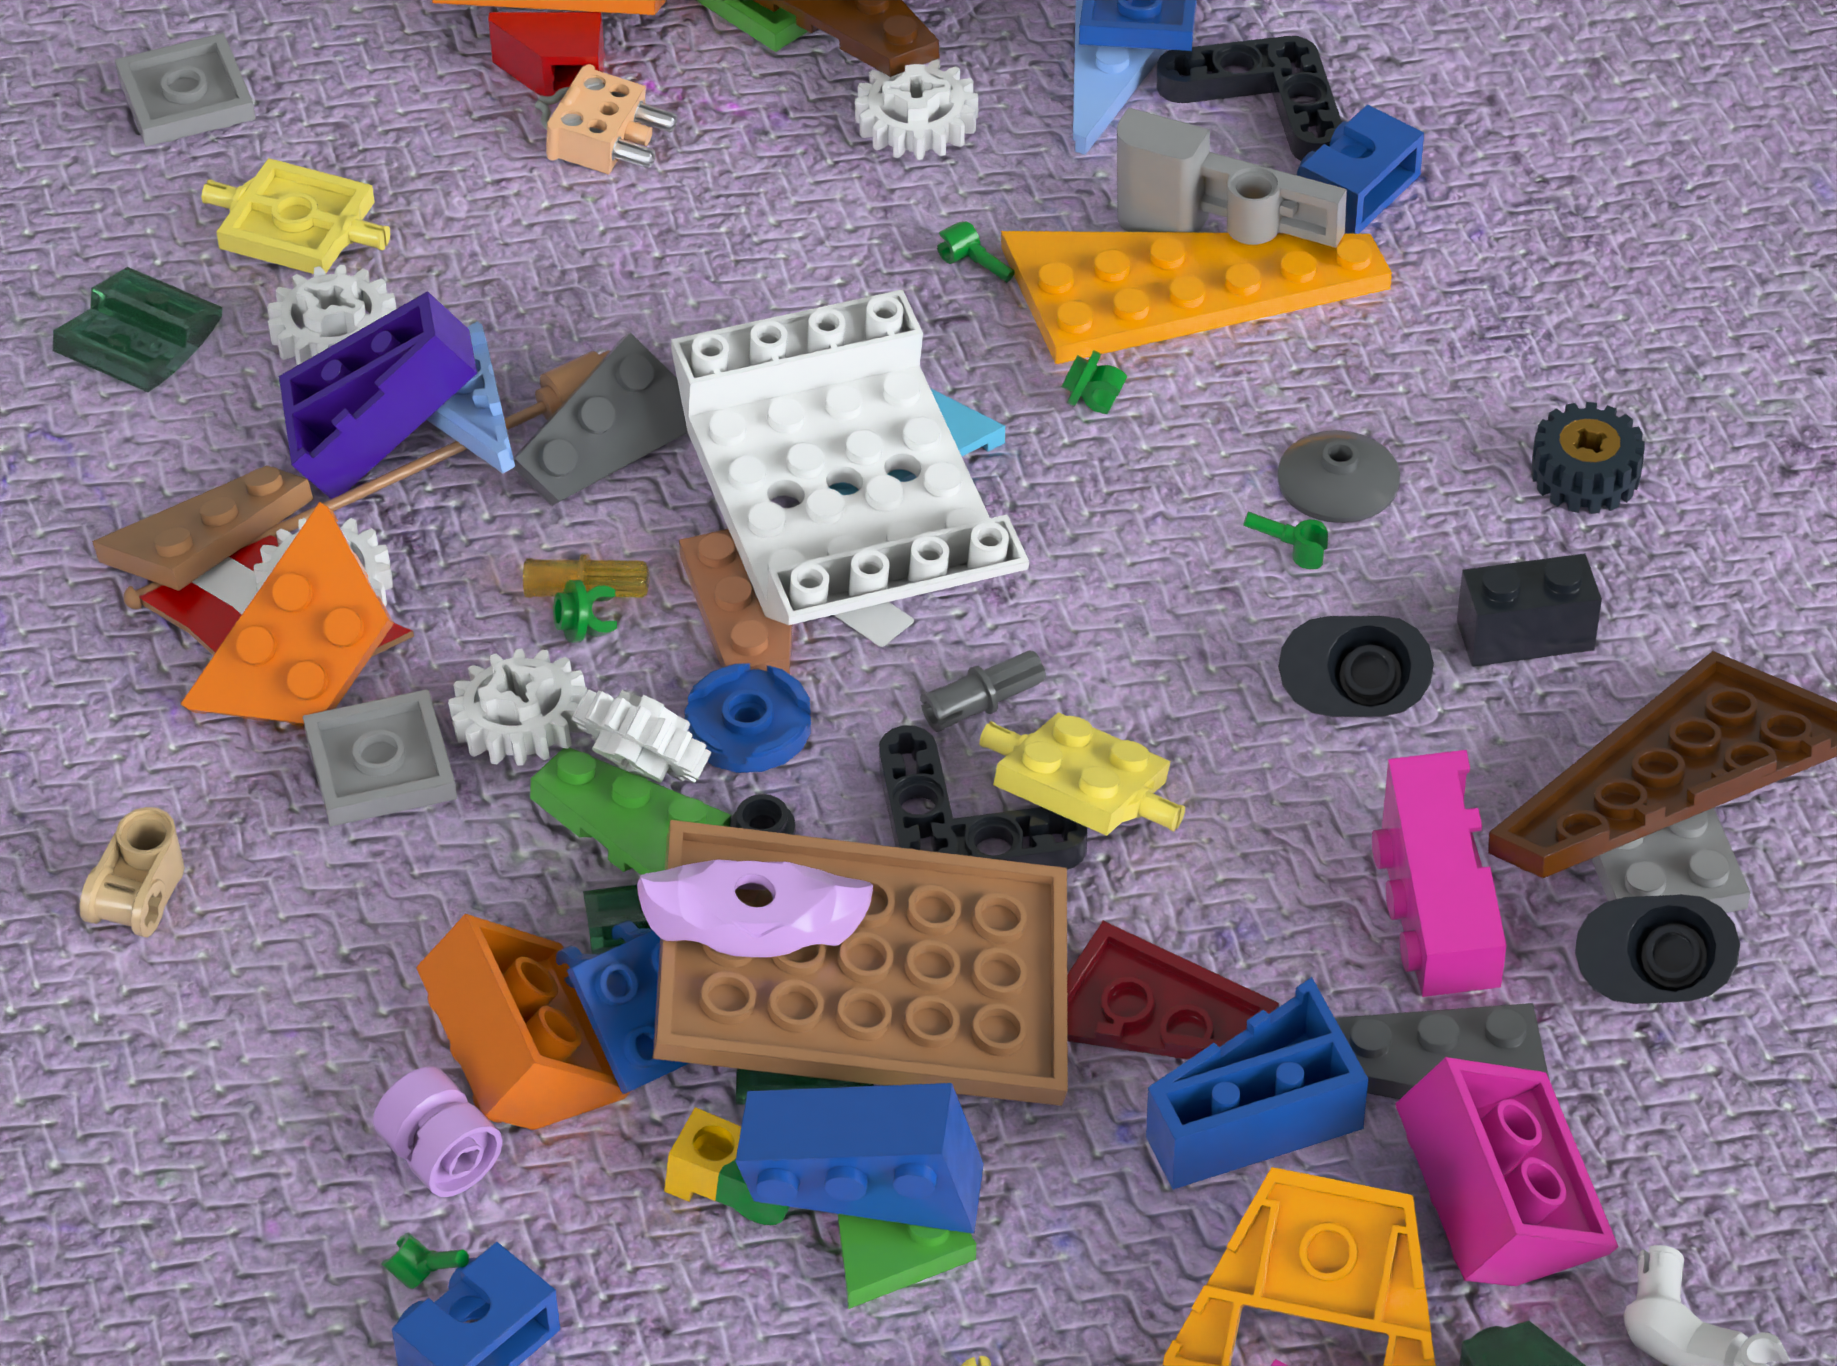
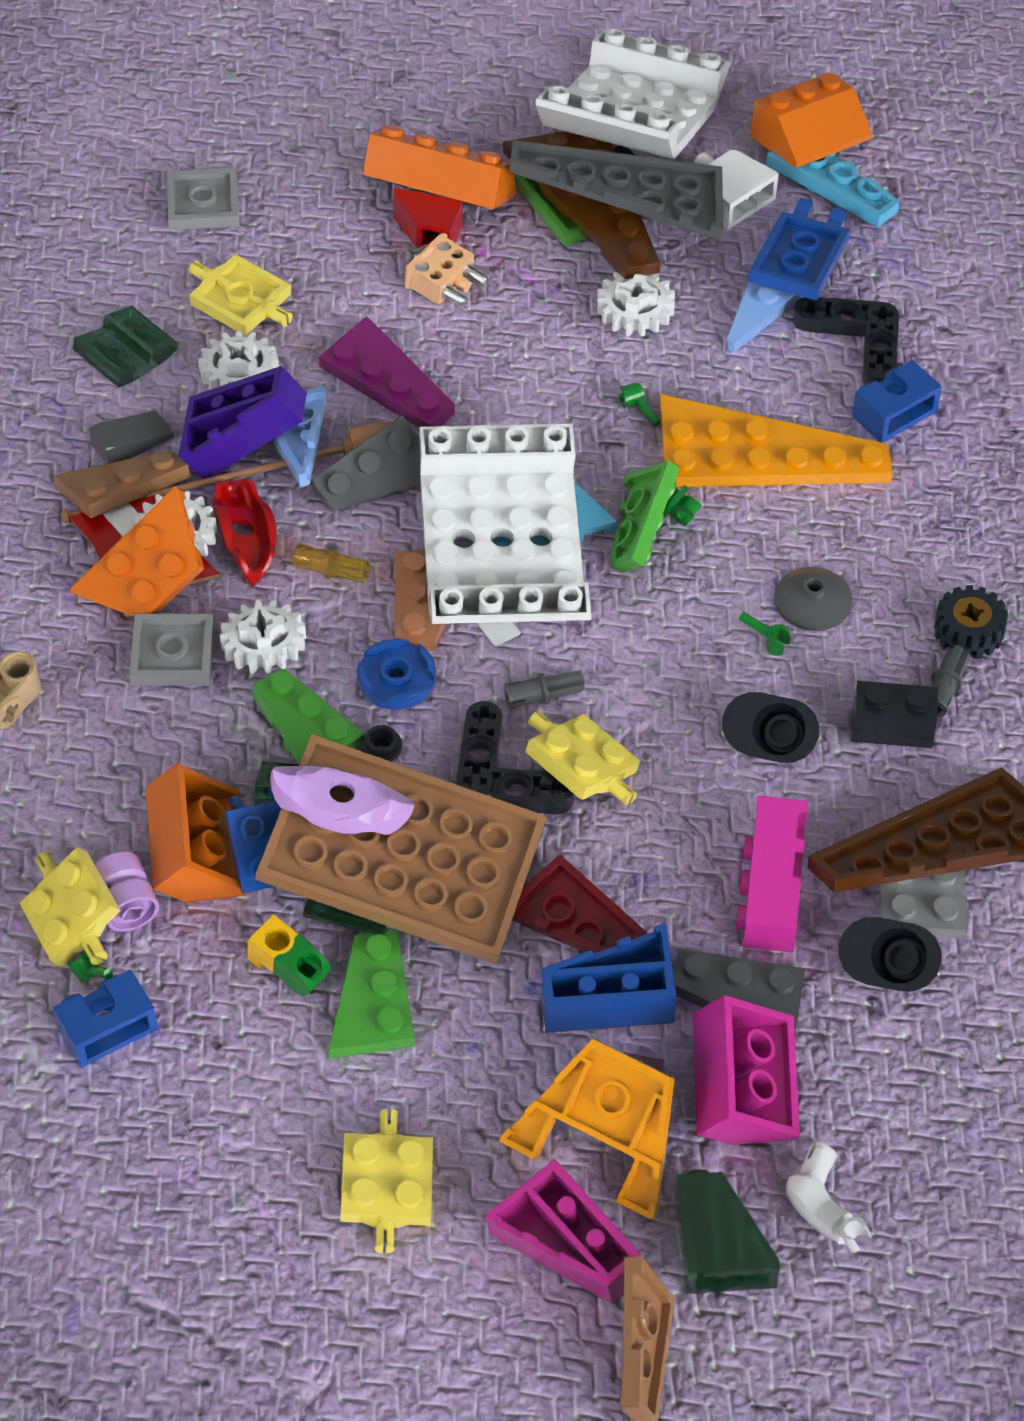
camera: 15 degrees right, 5 degrees up
green plate [553,580,617,643] -> none
white gear [571,689,711,783] -> none
blue wedge [735,1083,984,1234] -> none
light grey plate [1117,107,1347,248] -> none
none -> light yellow plate [19,847,121,967]
none -> dark grey slope [89,410,175,464]
none -> red piece [213,478,277,587]
none -> magenta wing [319,316,455,428]
none -> bright green wing [610,460,680,573]
none -> dark grey axle [931,644,970,717]

